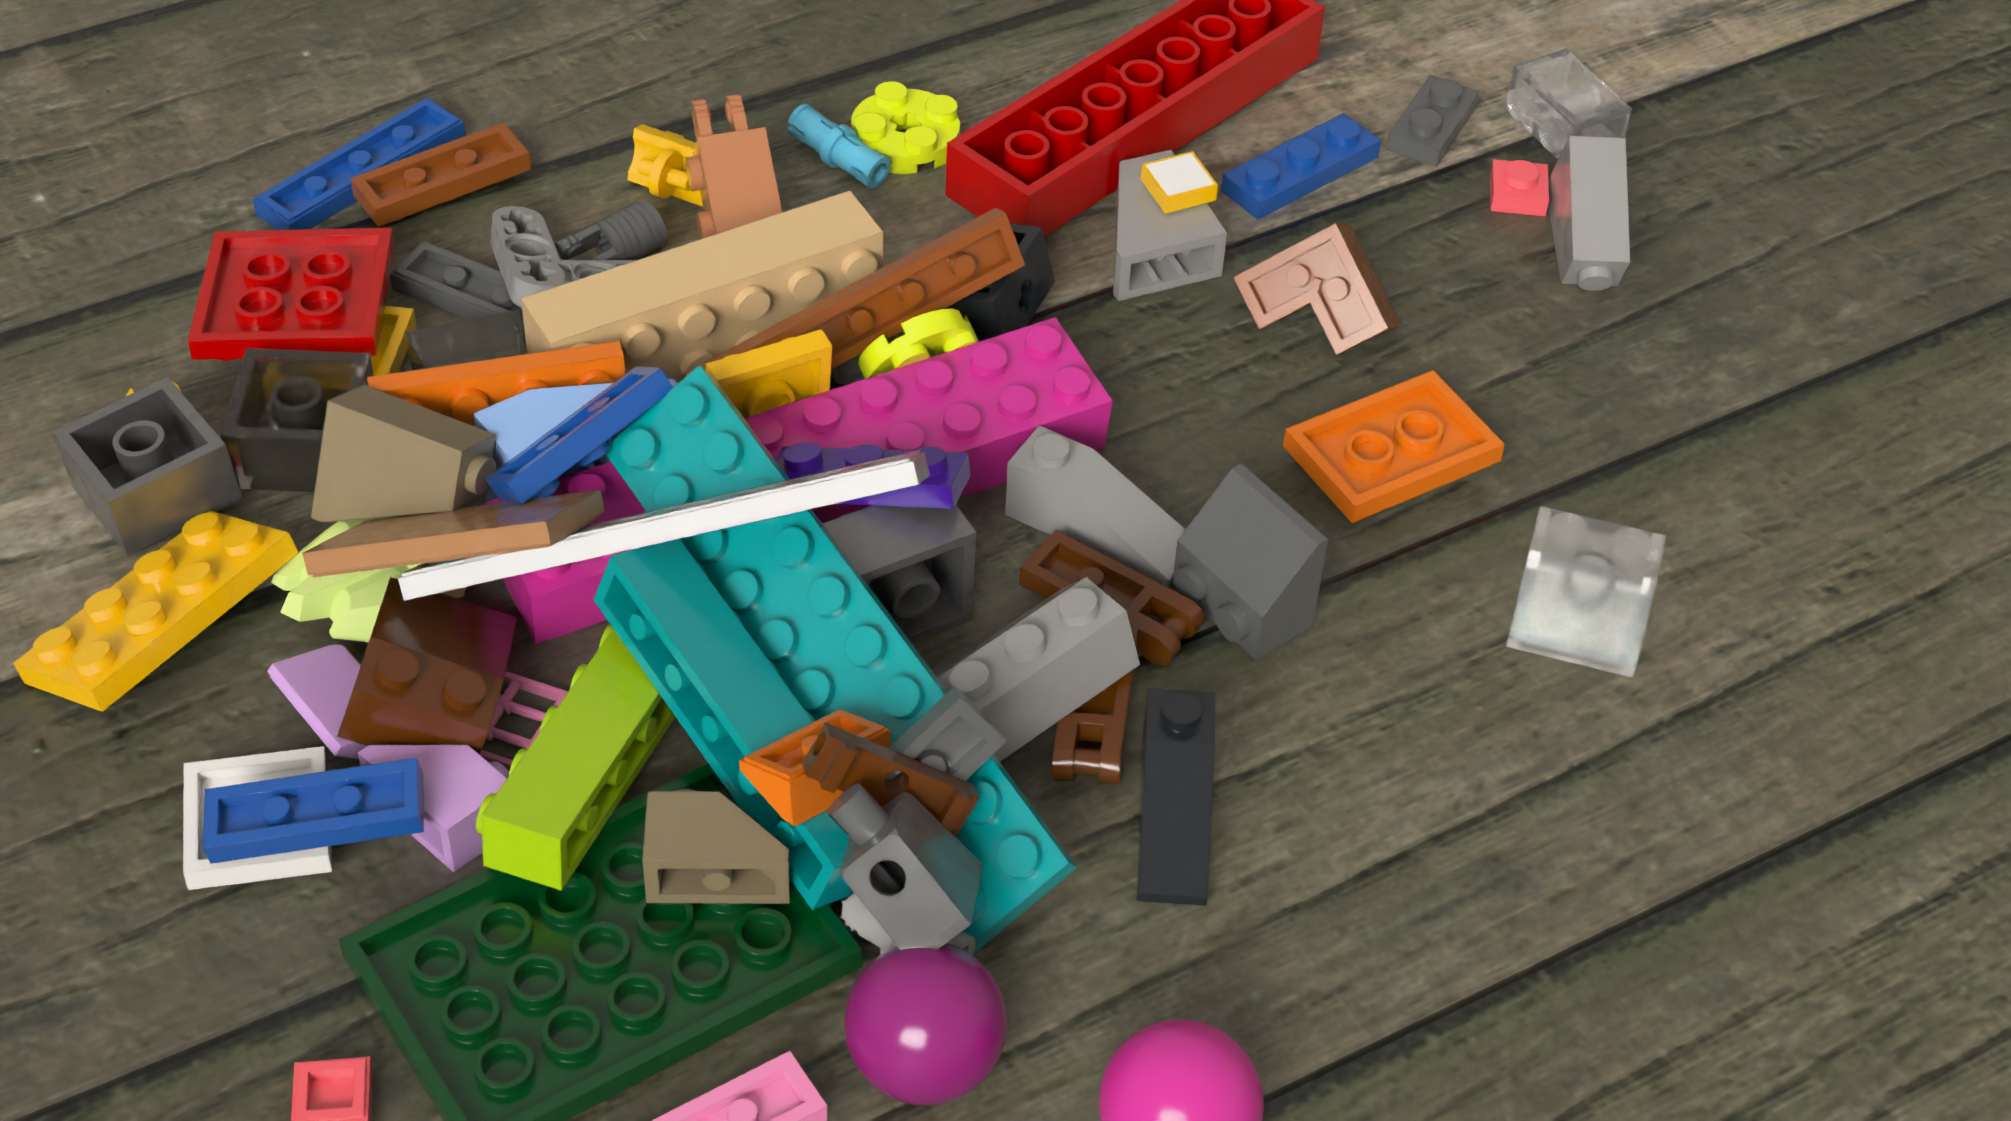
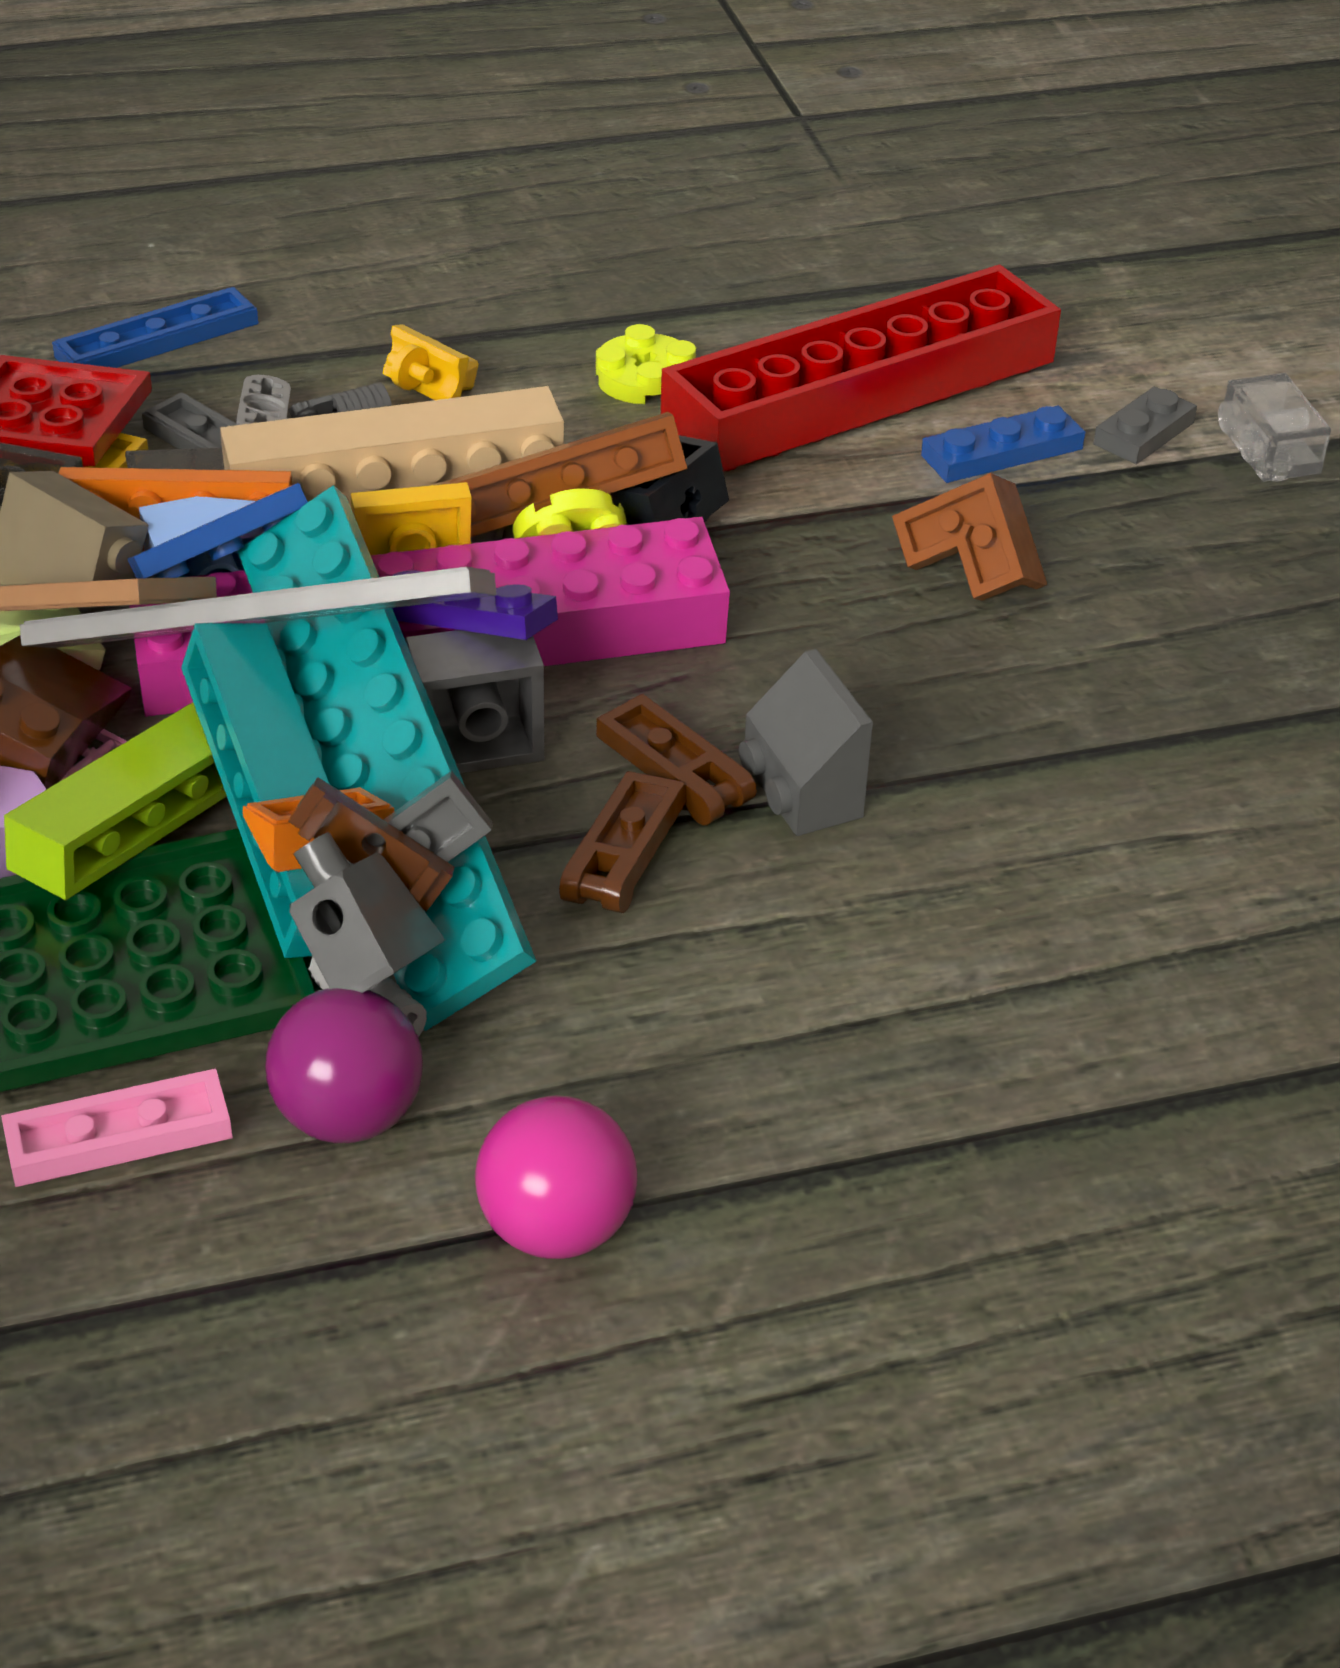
camera: 15 degrees right, 5 degrees down
dark orange plate [350,122,531,227] -> none
dark tan slope [642,789,790,904] -> none
nougat hinge [686,94,782,239] -> none
medium azure pin [787,103,891,189] -> none
light grey slope [935,577,1140,762] -> none
light grey slope [1005,425,1186,588] -> none
light grey slope [1113,150,1227,301] -> none
black slope [1137,688,1215,906] -> none
tile [1140,151,1218,214] -> none
orange plate [1283,370,1505,523] -> none
coral plate [1489,159,1549,216] -> none
clear slope [1506,506,1666,677] -> none
light grey slope [1548,136,1630,291] -> none

